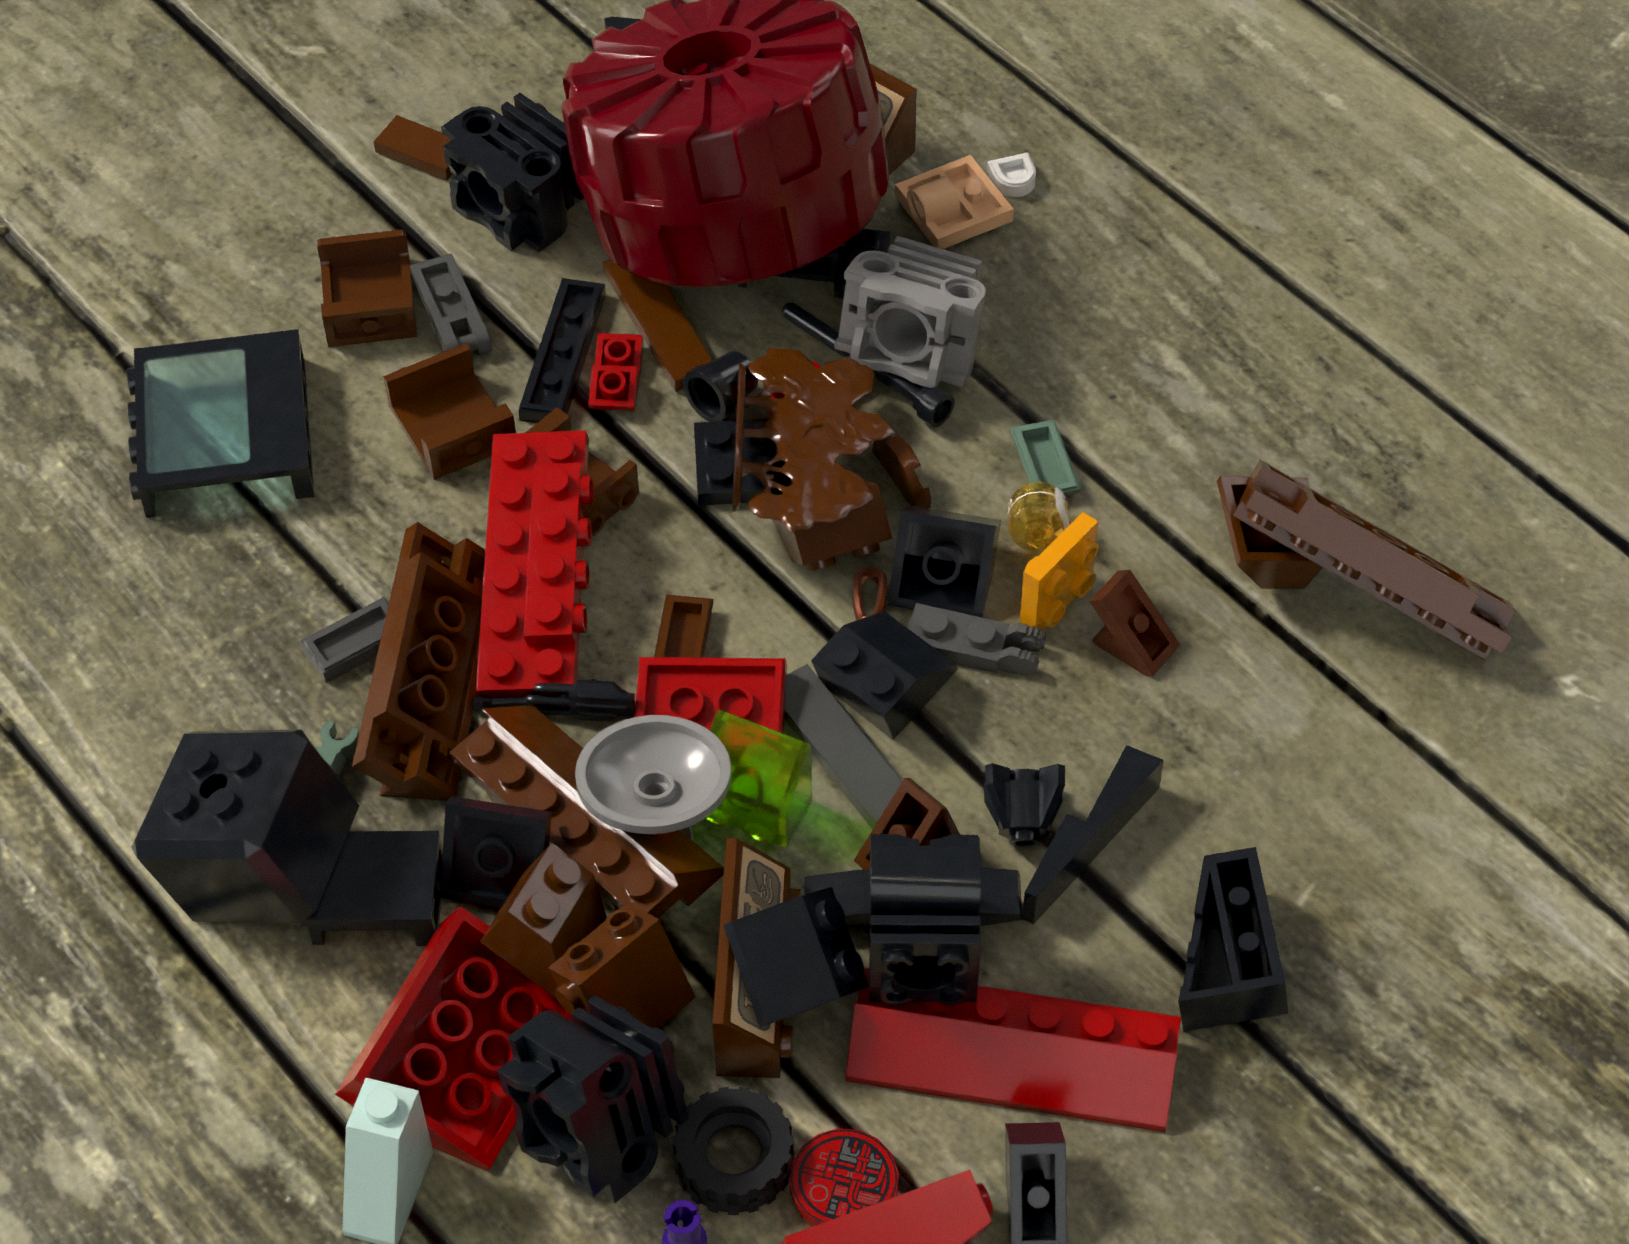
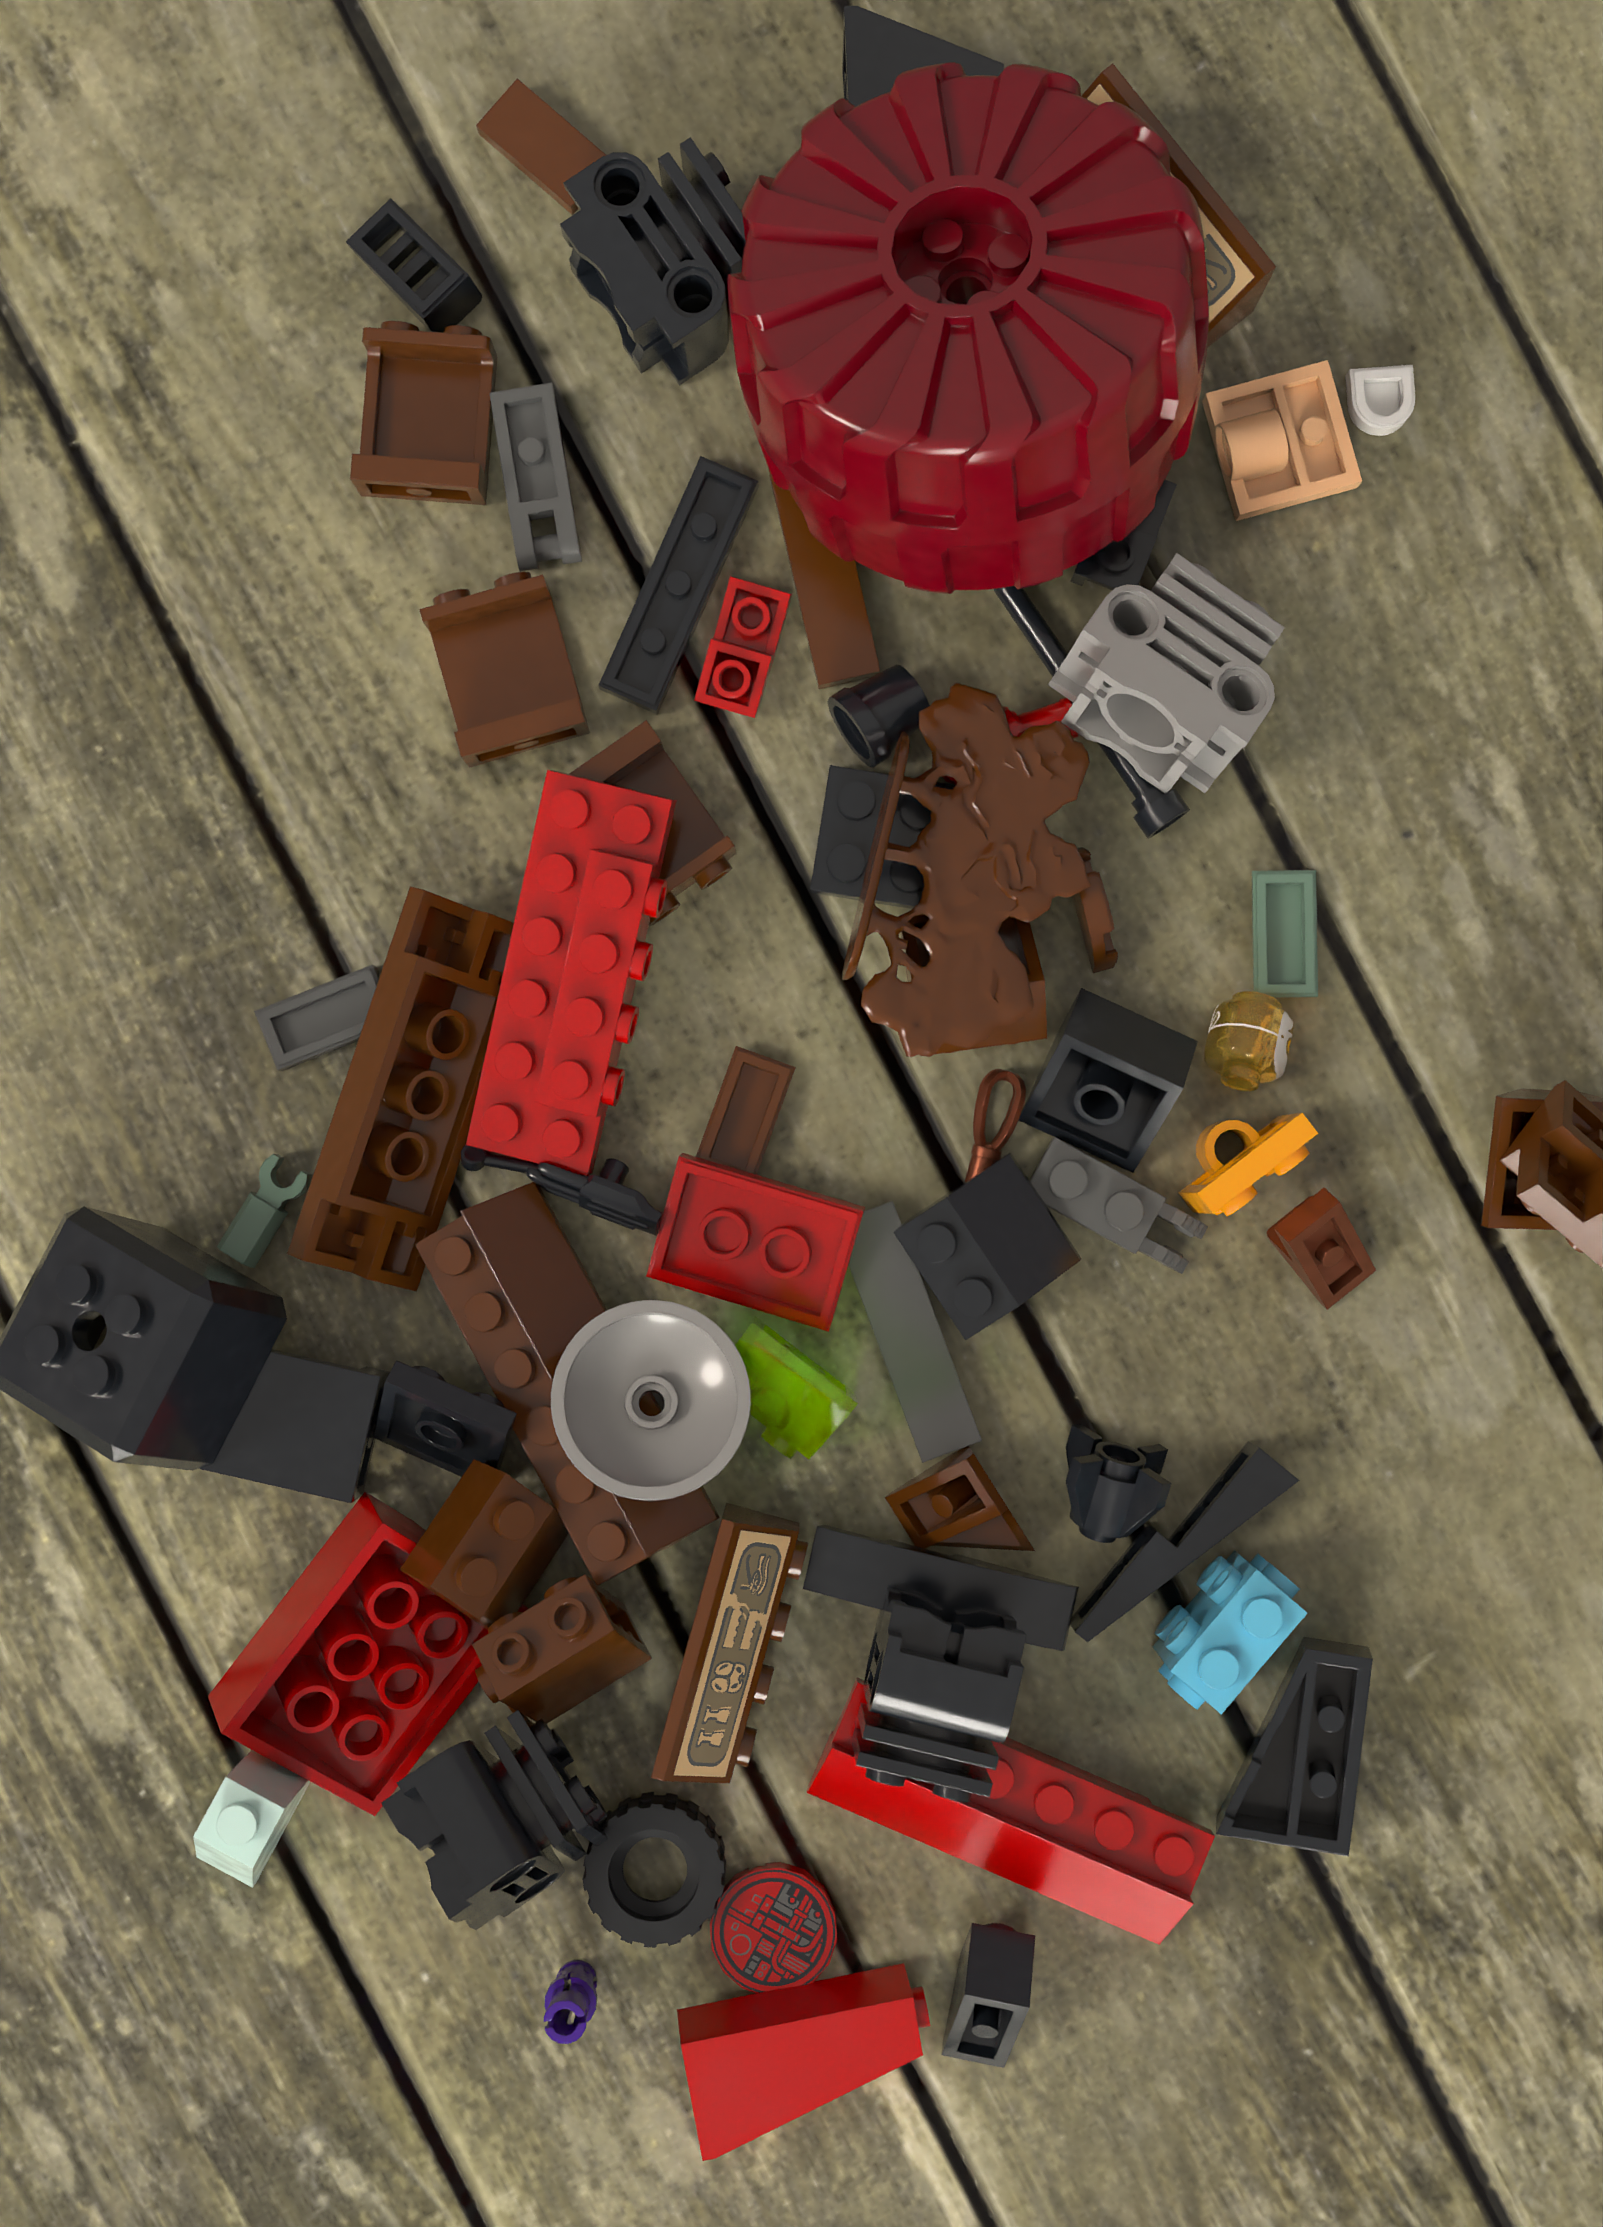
camera: 15 degrees right, 35 degrees up
panel [127,329,314,518] -> none
black slope [723,887,870,1027] -> none
none -> black slope [346,198,482,333]
none -> medium azure brick [1152,1550,1307,1714]

